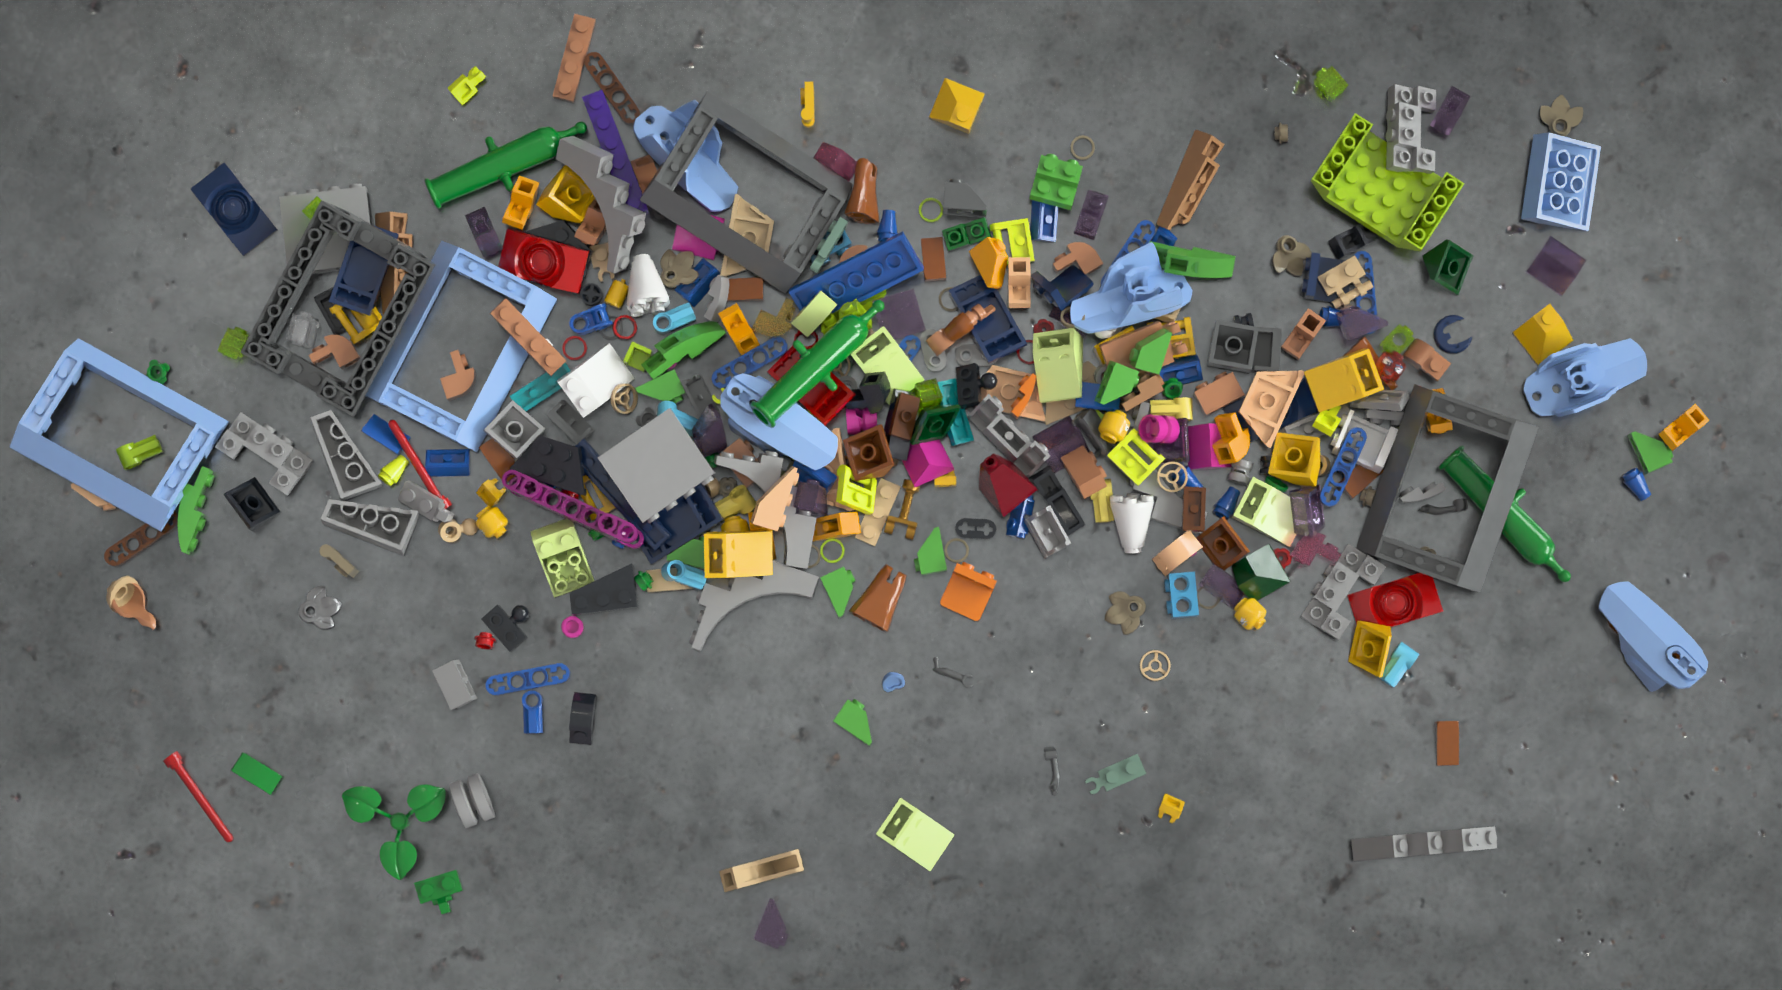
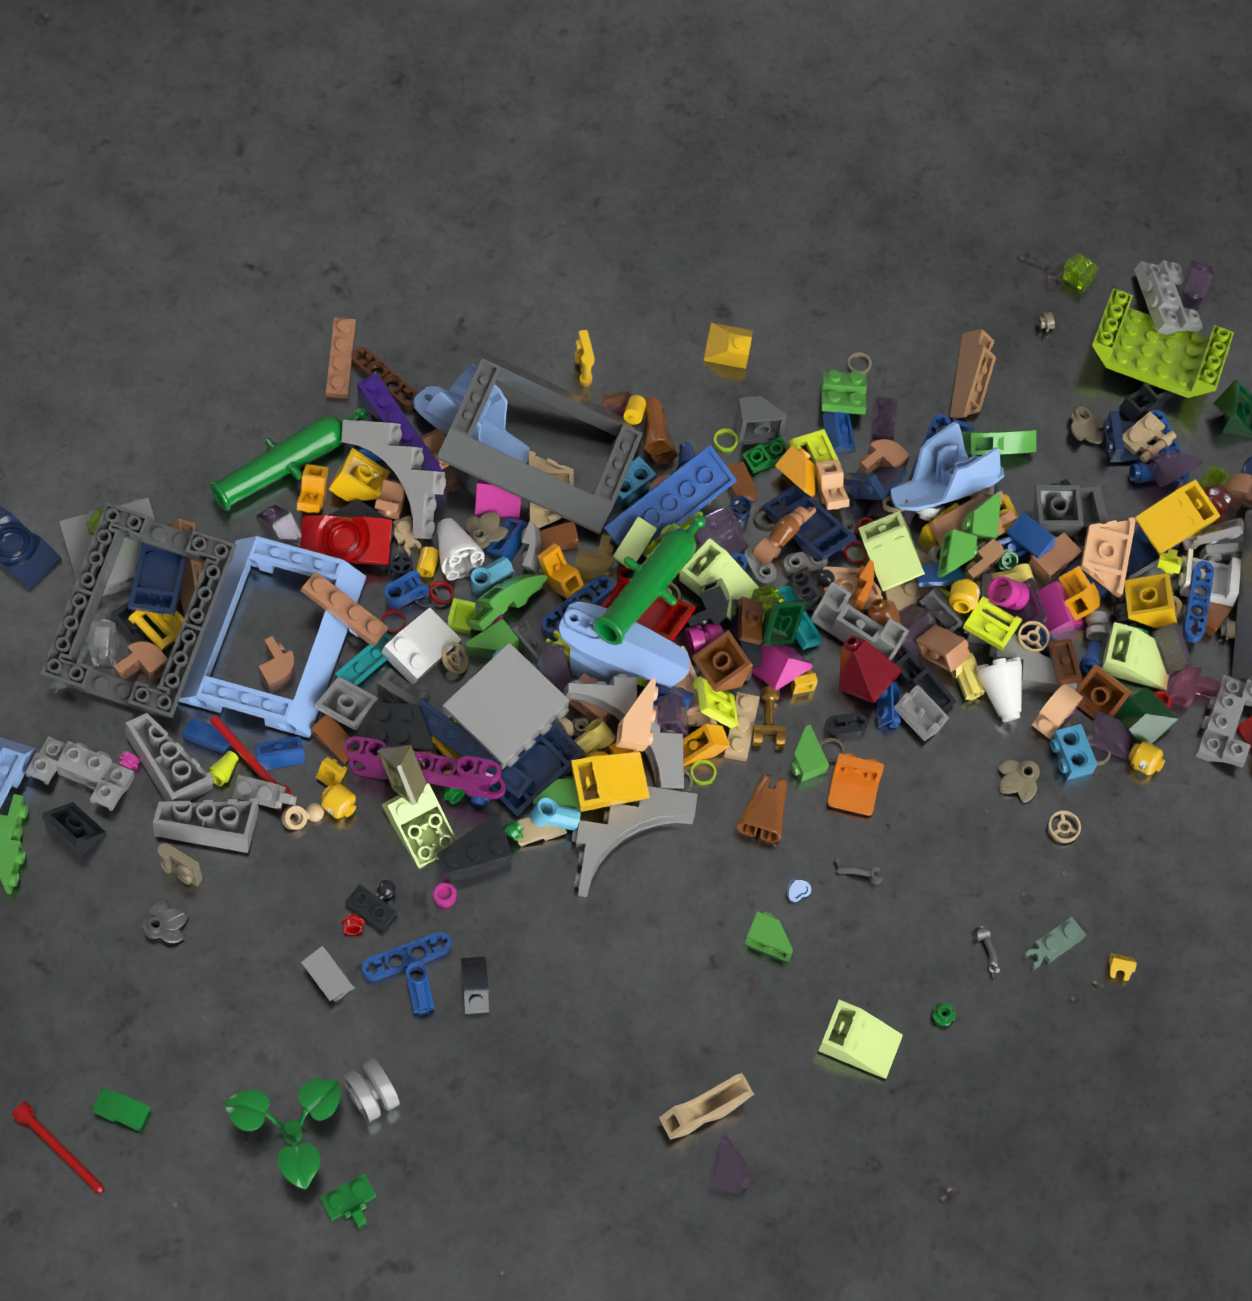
camera: 20 degrees left, 20 degrees down
clear neon green brick [217,326,248,362] -> none
neon yellow plate [447,66,486,105] -> none
sand green plate [810,217,848,274] -> none
bright green slope [820,567,855,618] -> none
nougat brick [1281,308,1326,360] -> none
none -> dark pink plate [118,751,140,770]
none -> olive slope [377,745,427,806]
none -> yellow piece [624,395,646,425]
none -> dark blue wheel [728,496,752,526]
none -> dark orange head [867,598,900,627]
none -> green plate [932,1003,956,1026]
none -> blue slope [1007,512,1055,559]

